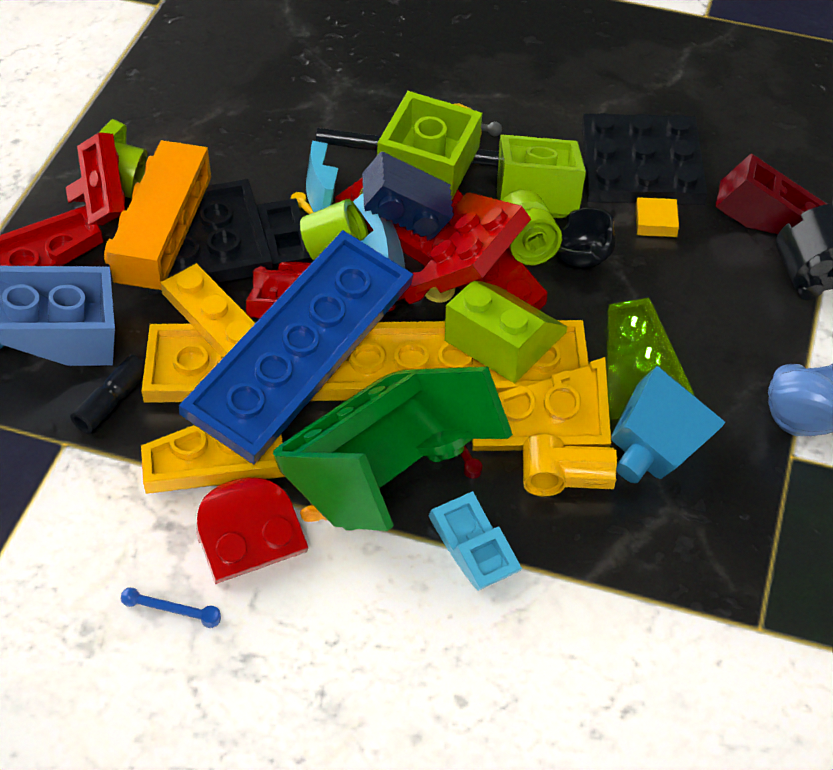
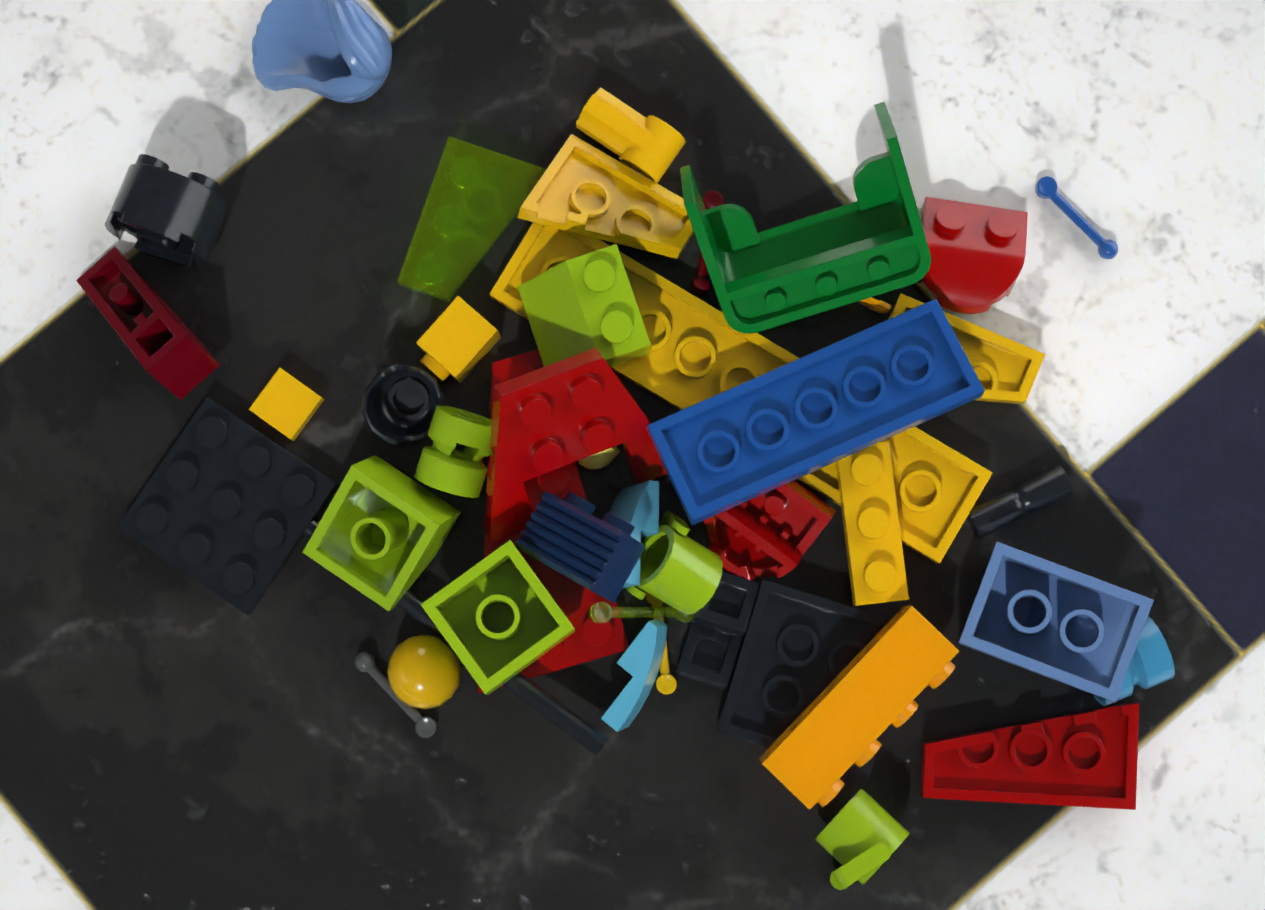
camera: 150 degrees left, 35 degrees up
red hinge [66,132,125,225] -> none
medium azure slope [428,491,522,591] -> none
dark azure torso [611,366,725,483] -> none
none -> yellow brick [416,296,501,383]

